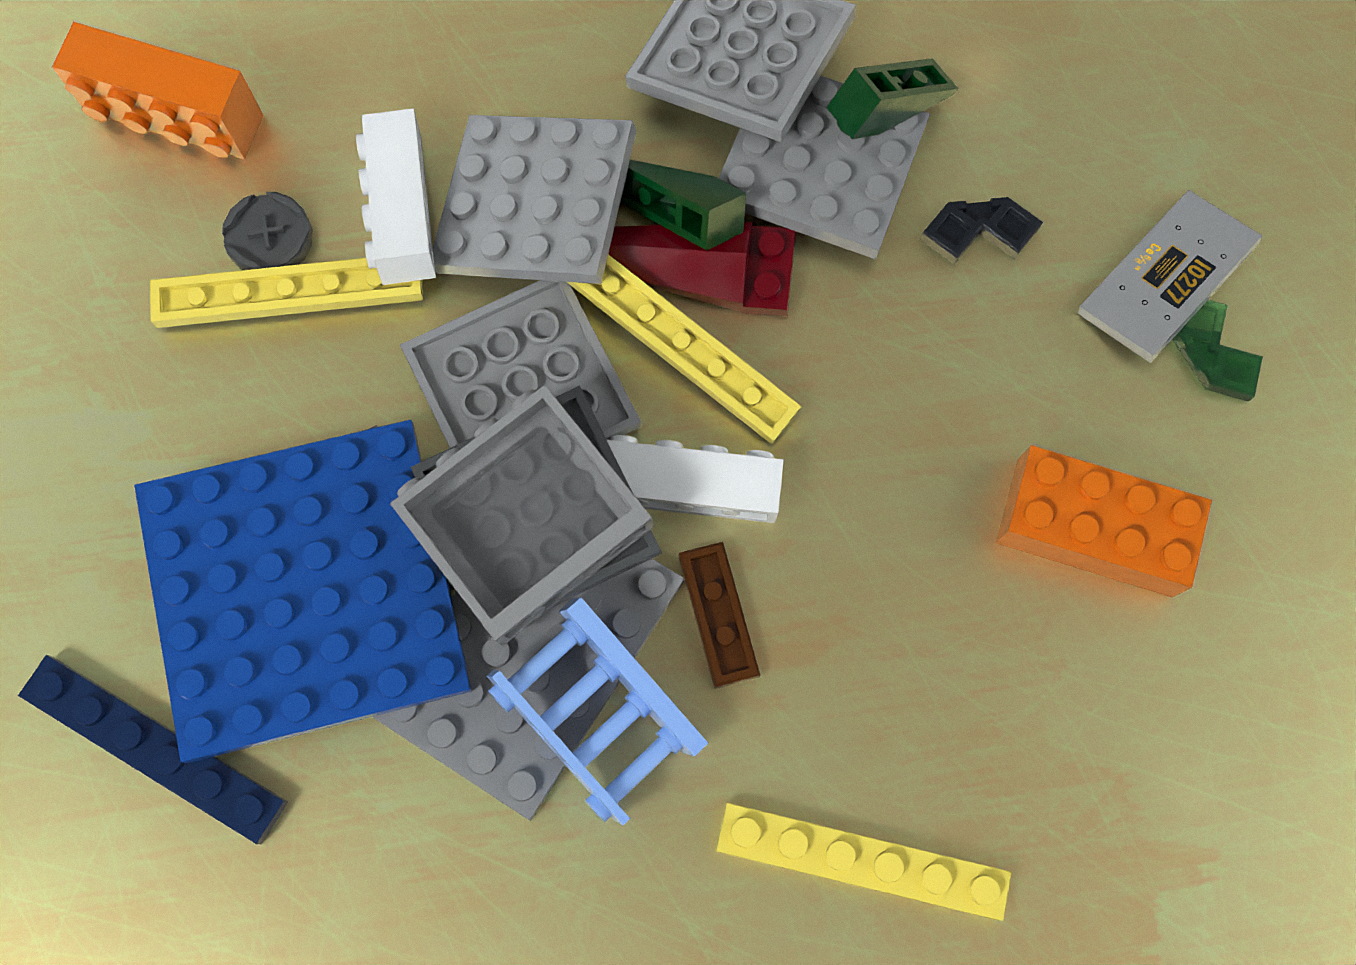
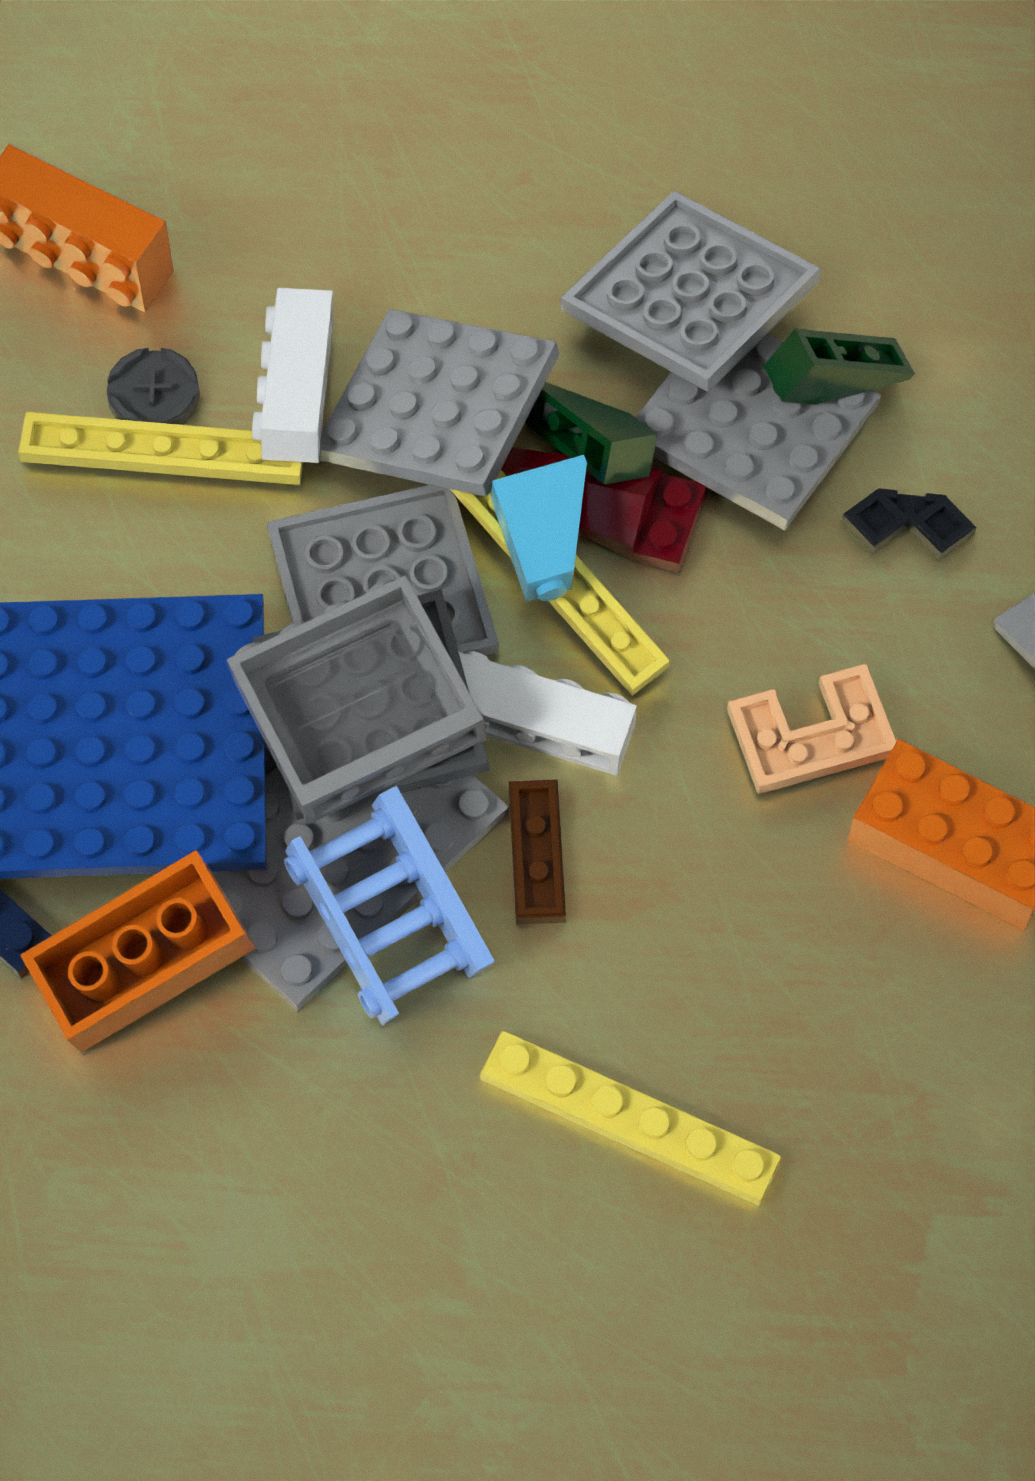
camera: 15 degrees right, 10 degrees down
none -> orange brick [20,850,256,1053]
none -> medium azure slope [491,455,587,602]
none -> light nougat plate [727,664,896,795]

